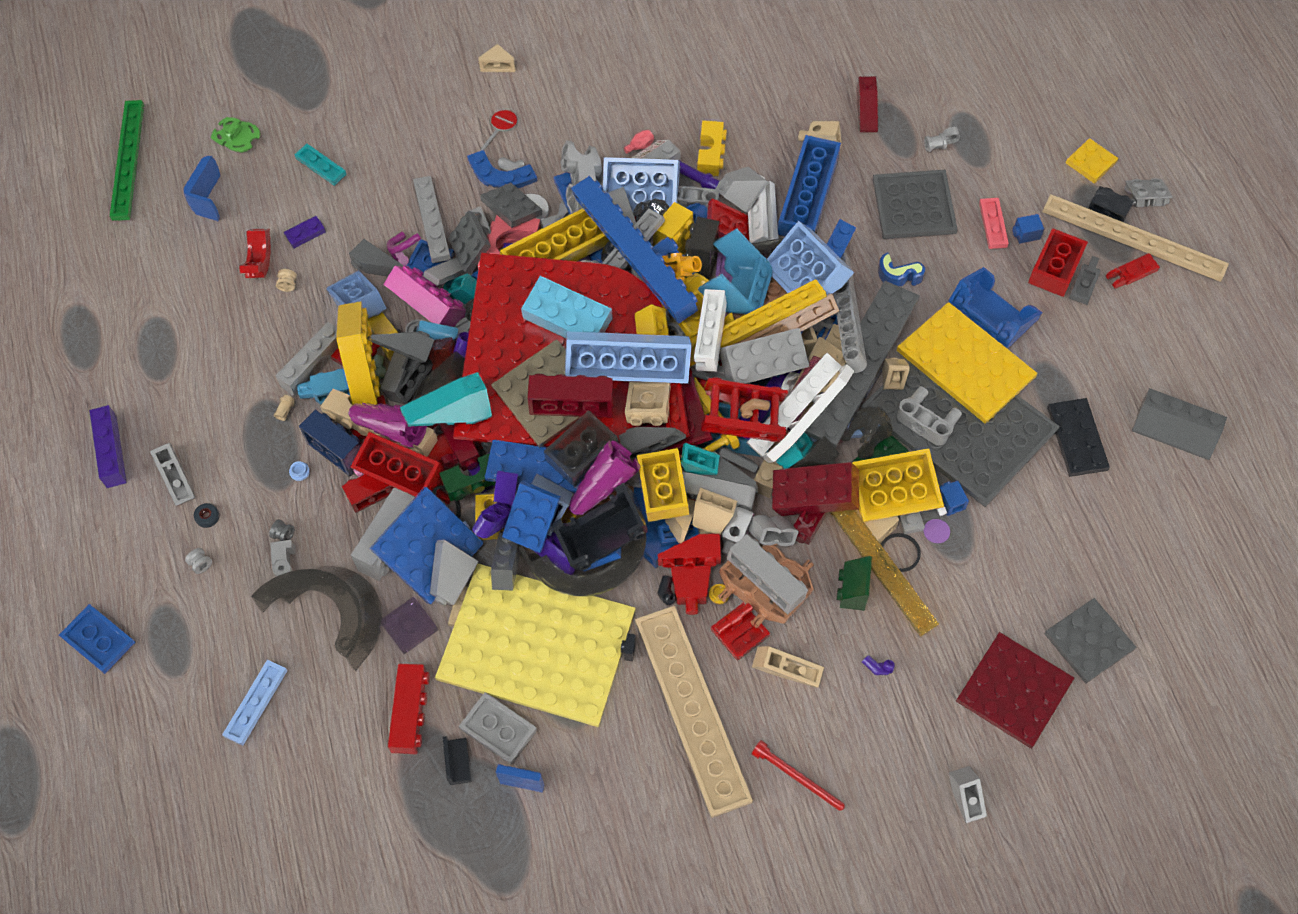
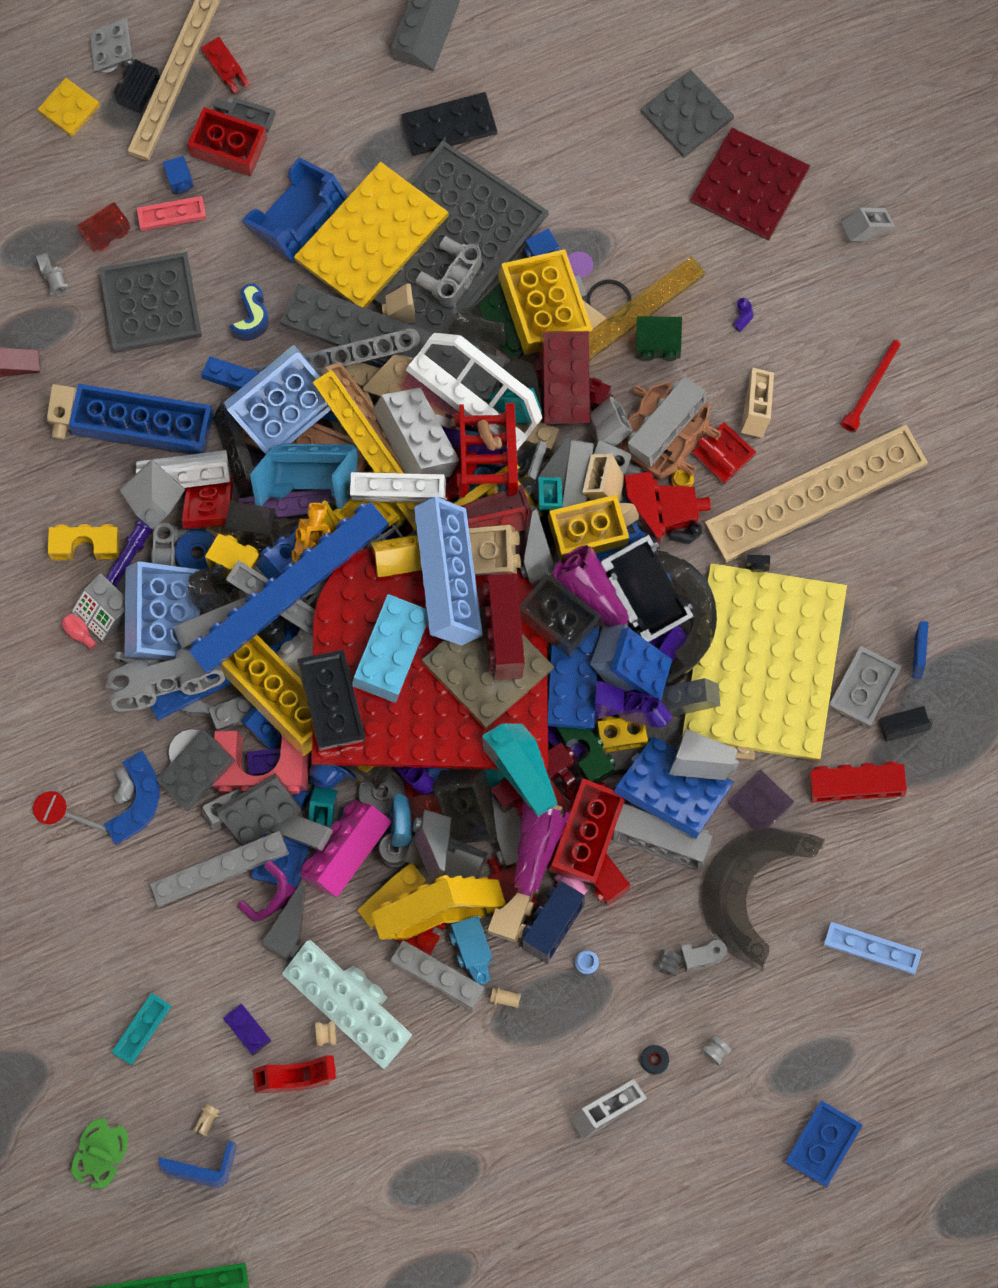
camera: 95 degrees left, 10 degrees up
dark purple brick [89,405,127,488] -> none
medium blue slope [326,270,387,319] -> none
none -> clear red brick [77,202,131,252]
none -> tan pin [193,1104,219,1137]
none -> light aqua bracket [282,940,412,1069]
none -> black plate [297,650,366,751]

